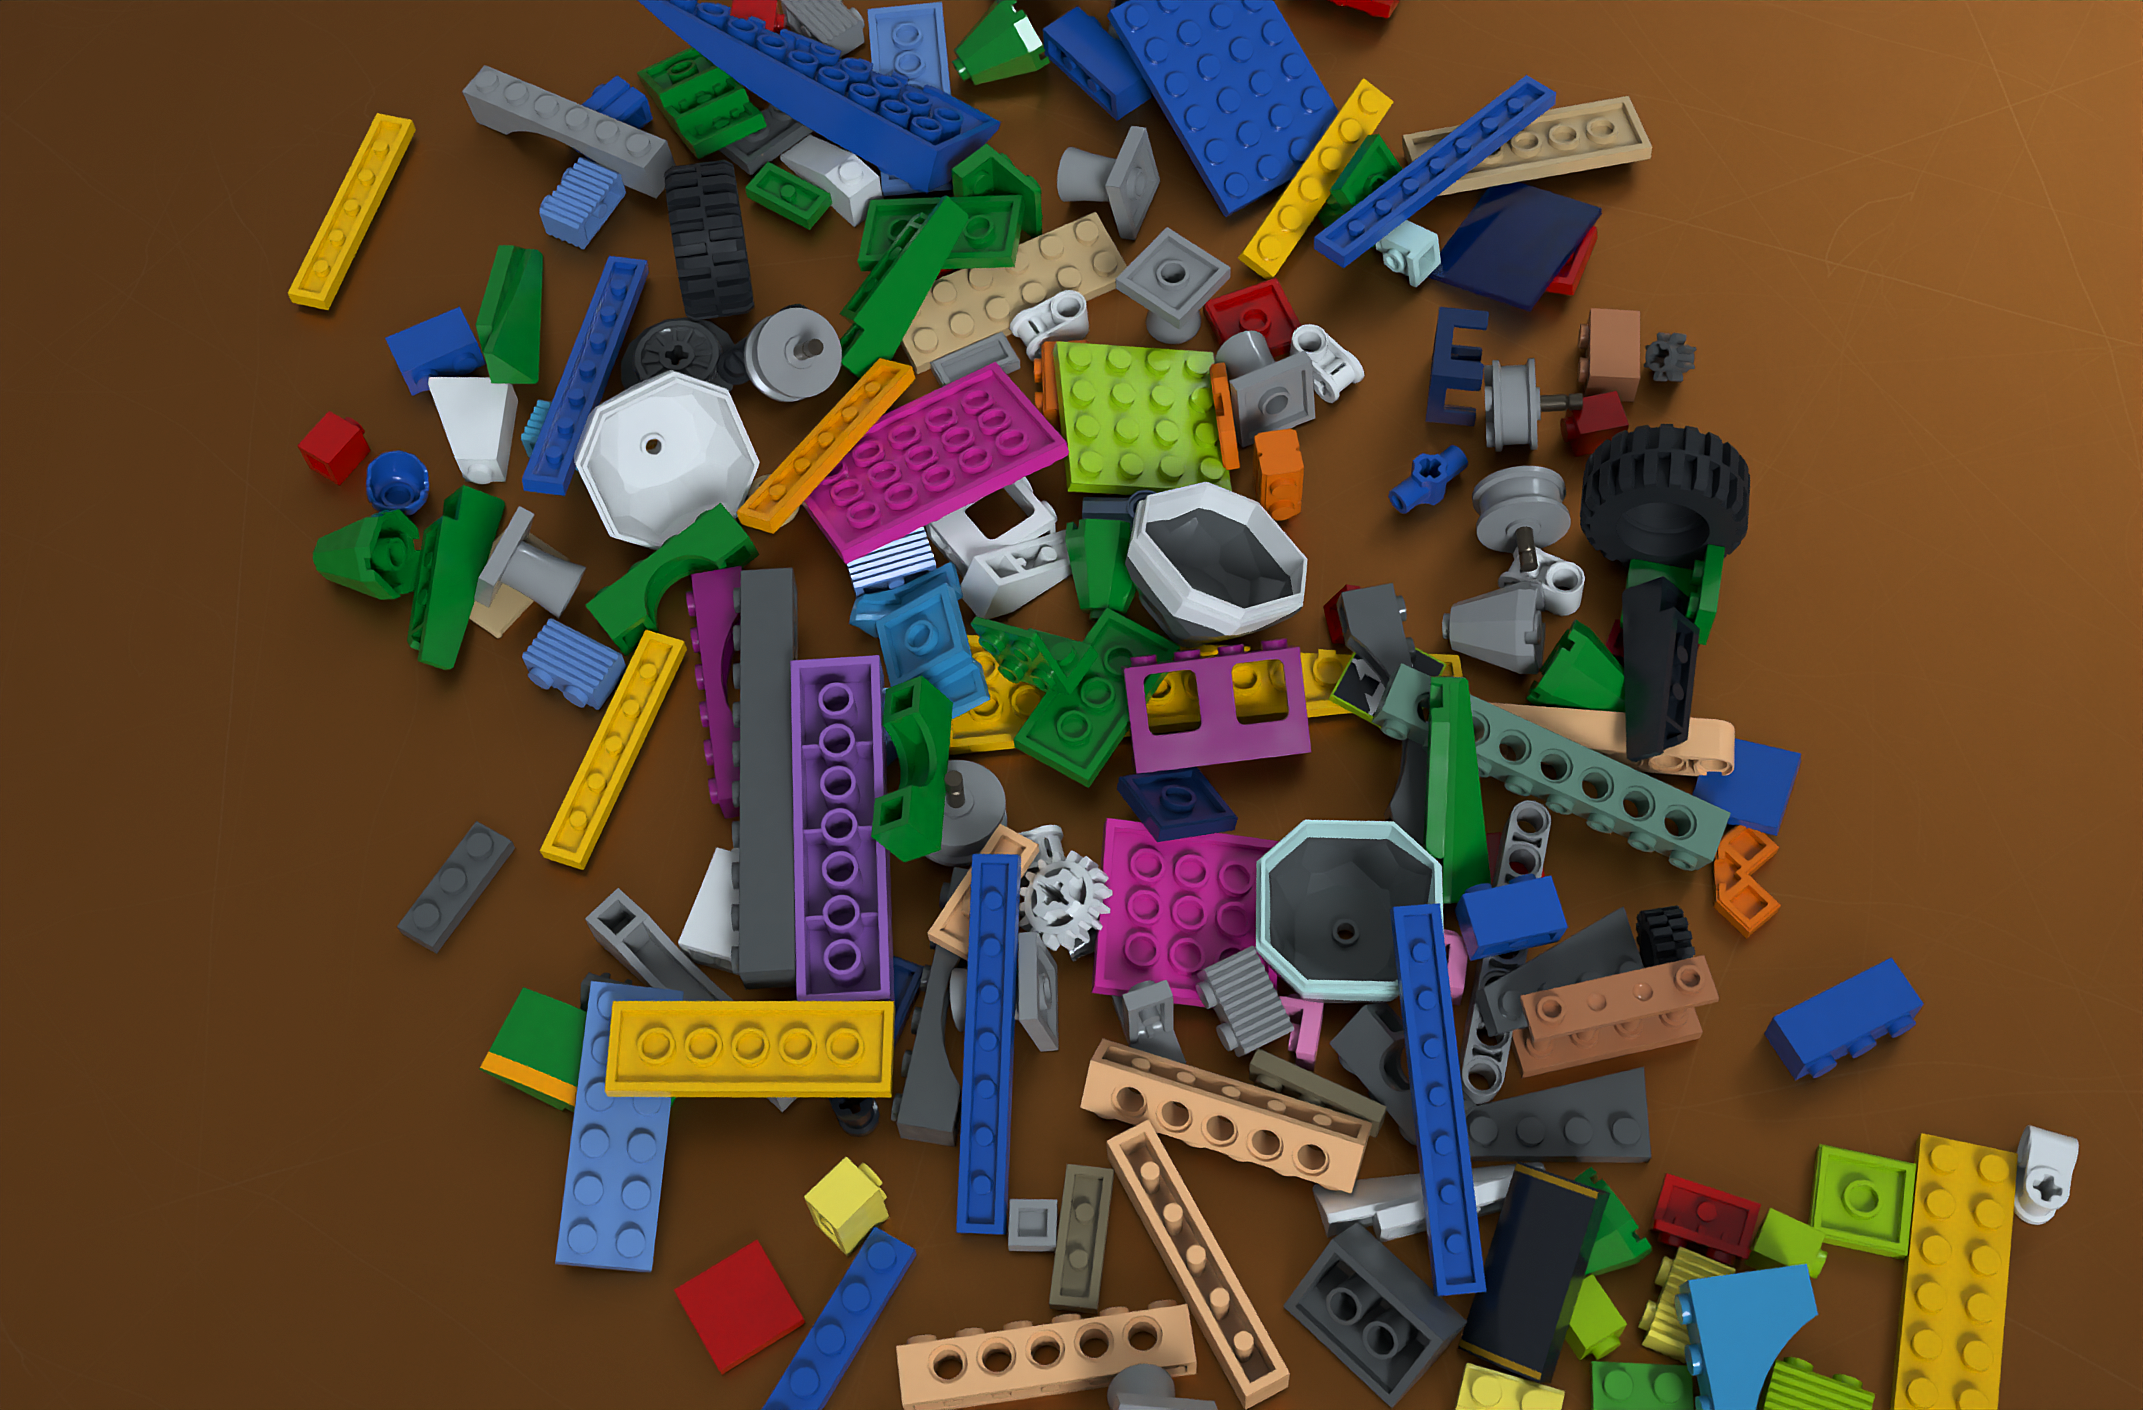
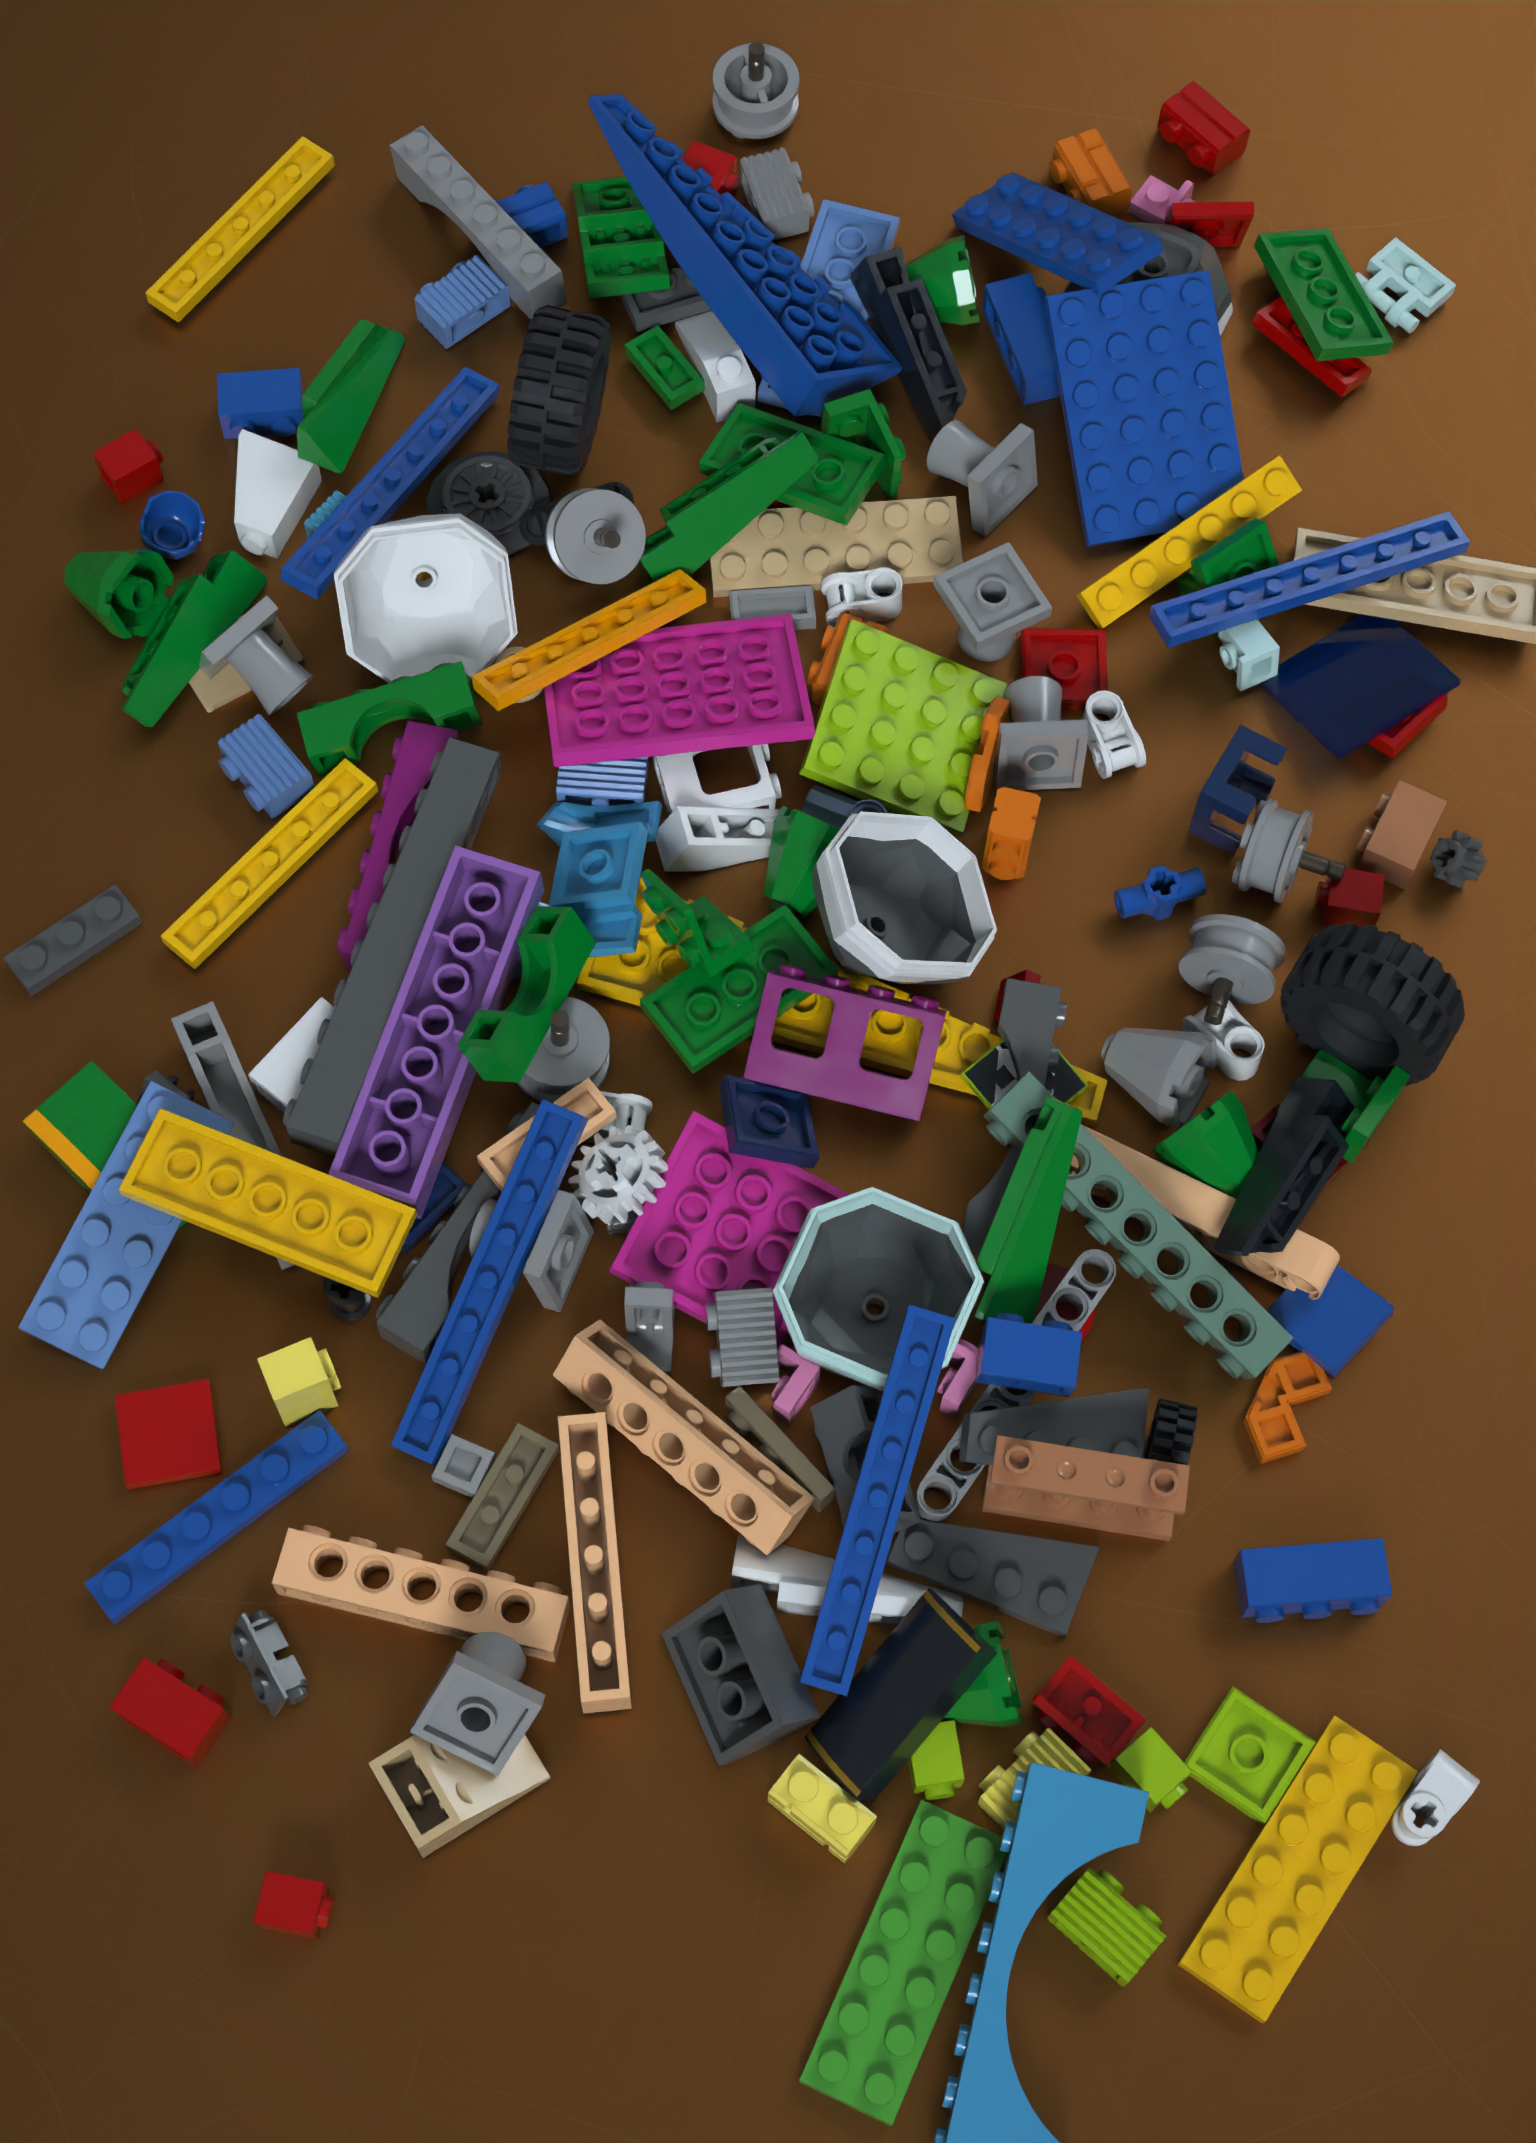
camera: 15 degrees right, 5 degrees up
none -> black wedge [850,247,967,444]

